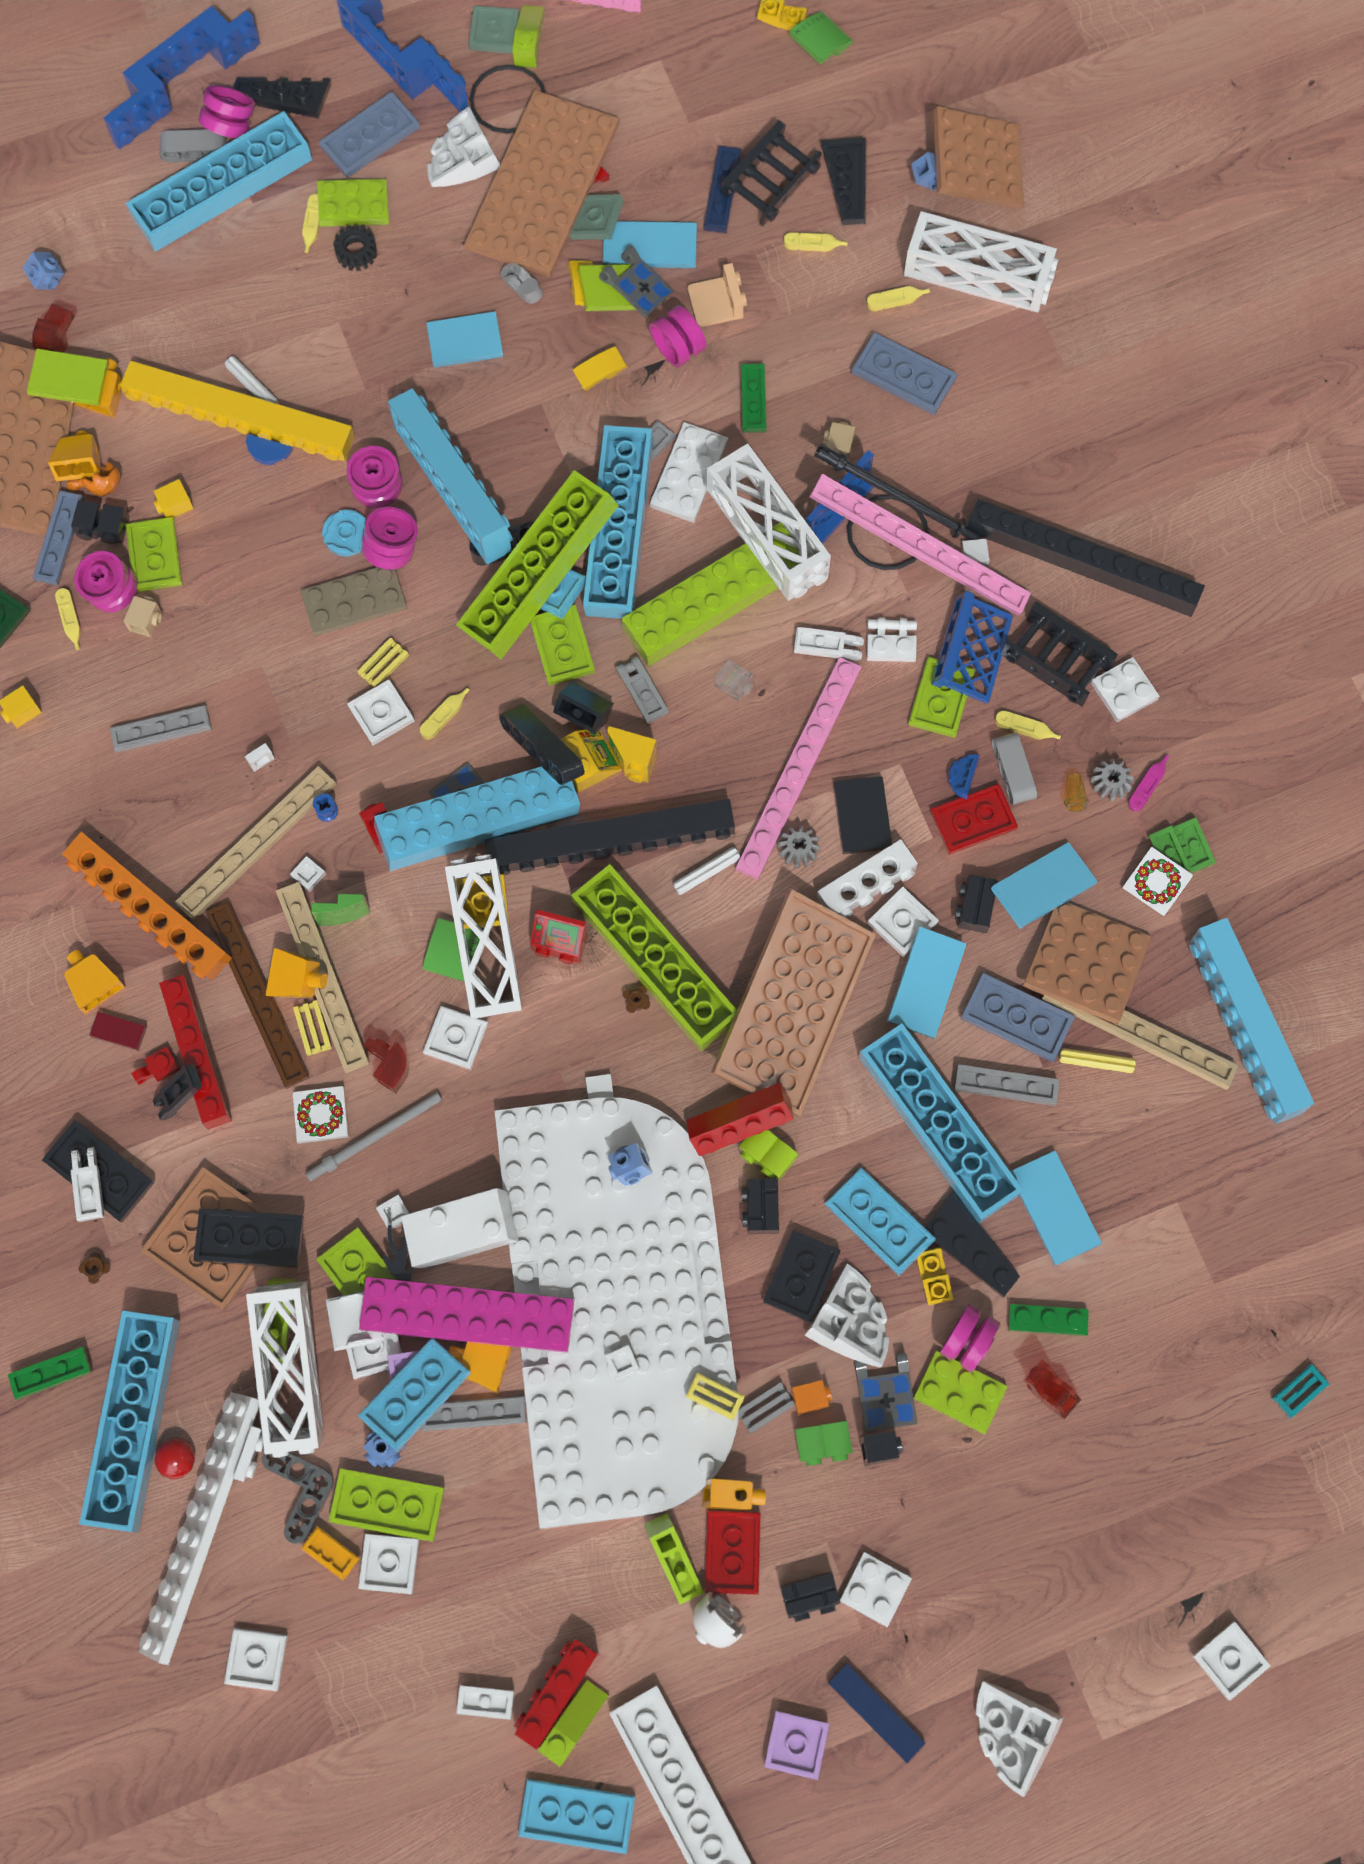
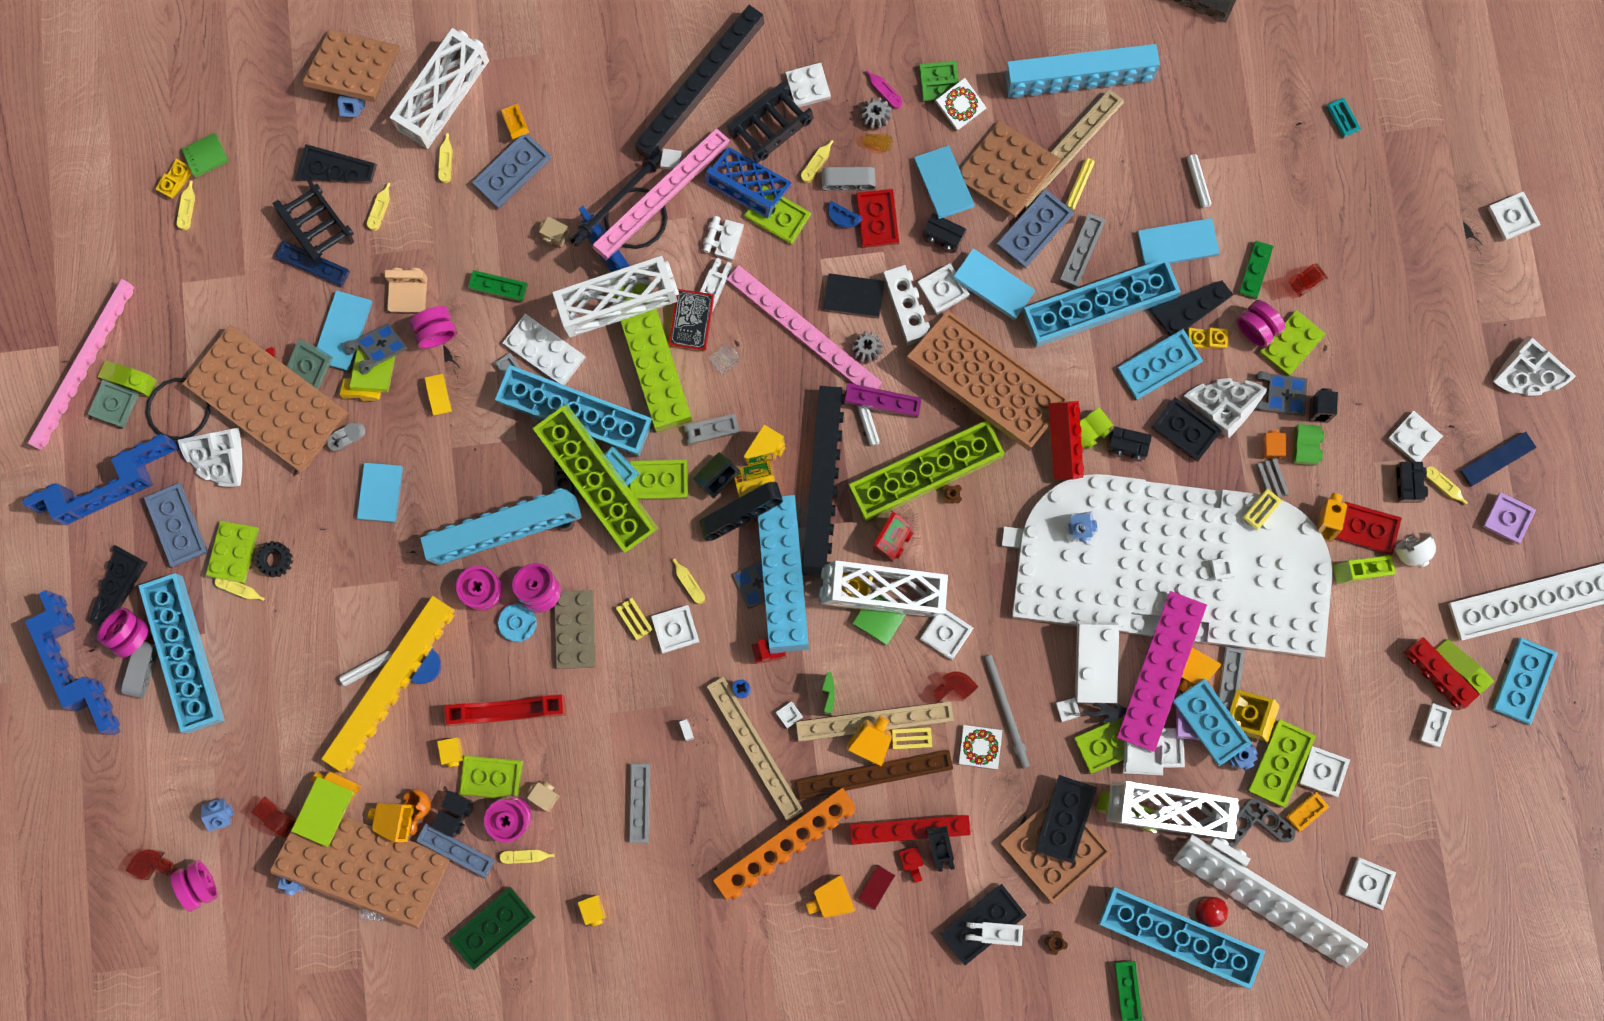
camera: 70 degrees left, 5 degrees up
none -> light yellow piece [177,181,195,230]
none -> red arch [445,694,566,726]
none -> light orange plate [500,103,530,139]
none -> tile [669,289,715,351]
none -> magenta plate [844,383,921,418]
none -> white axle [1187,154,1211,208]
none -> yellow slope [1229,690,1280,742]
none -> light yellow piece [1426,466,1468,505]

